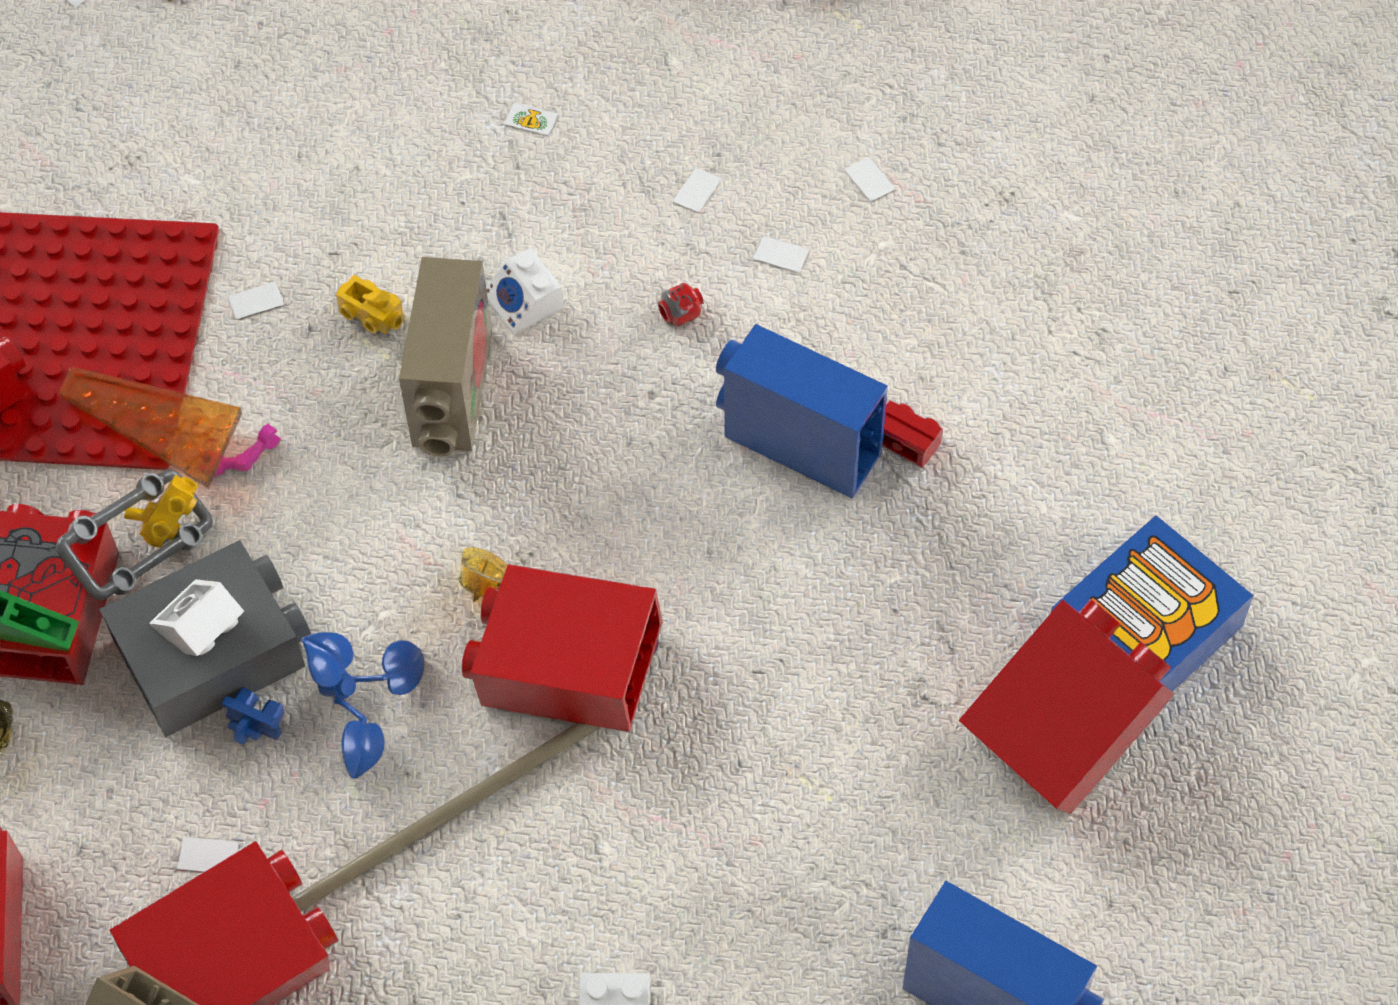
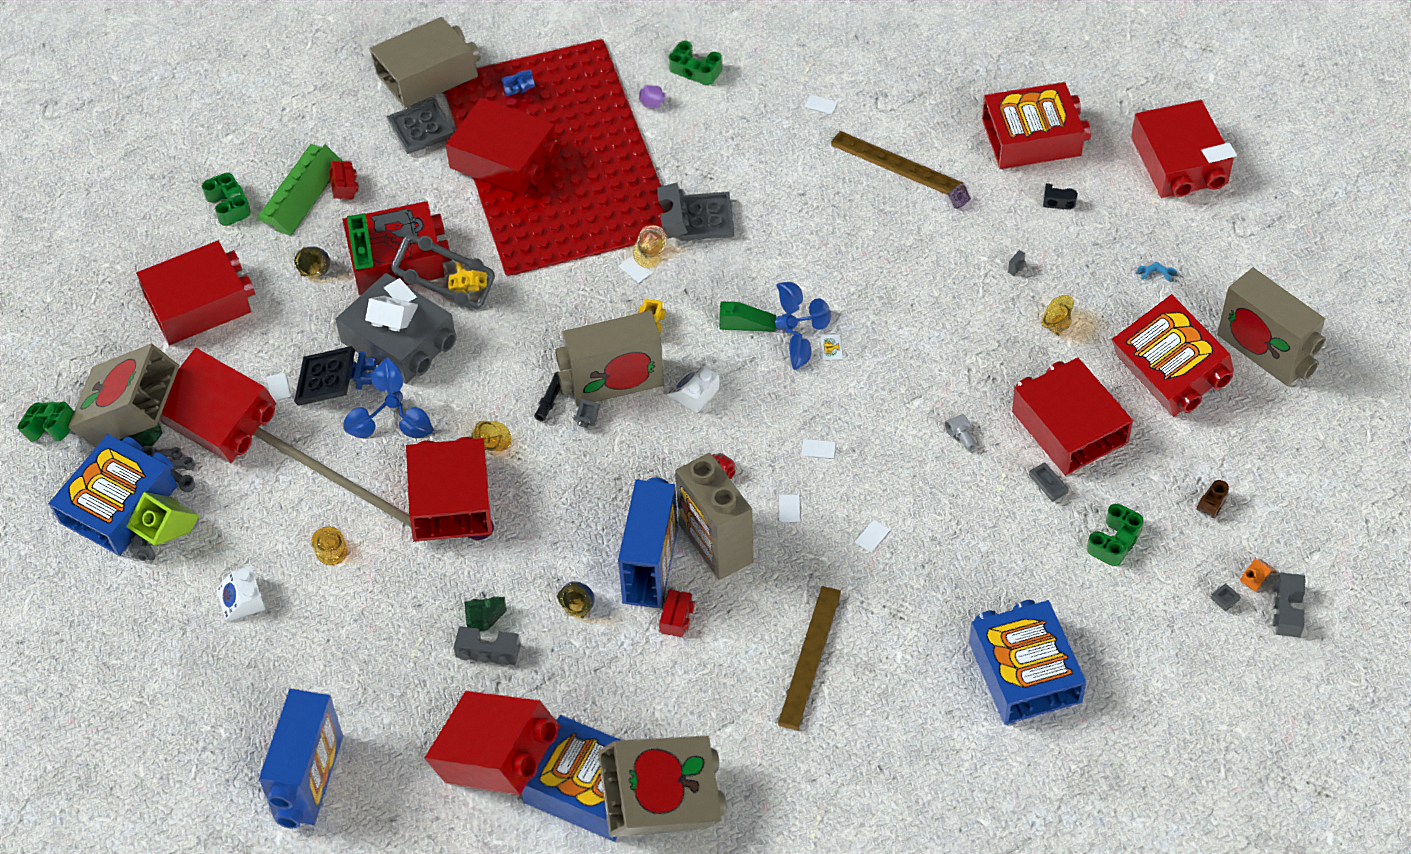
camera: 70 degrees right, 5 degrees down
clear orange wing [59,367,242,489] -> none
dark pink piece [200,423,281,478] -> none
none -> black plate [294,346,355,406]
none -> clear yellow piece [311,526,348,565]
none -> white sticker [383,278,417,302]
none -> dark grey arch [454,626,521,666]
none -> clear green slope [464,596,507,631]
none -> black pin [534,372,561,422]
none -> clear yellow hair [556,581,595,619]
none -> dark grey bracket [573,399,600,428]
none -> dark tan brick [598,735,726,837]
none -> clear yellow piece [633,225,667,268]
none -> dark grey arch [657,182,690,239]
none -> dark tan brick [675,452,753,580]
none -> dark grey plate [680,191,734,241]
none -> green slope [719,301,776,332]
none -> blue plant [775,282,831,370]
none -> pearl gold tile [778,586,841,731]
none -> light grey pin [945,414,977,451]
none -> brick [969,600,1086,725]

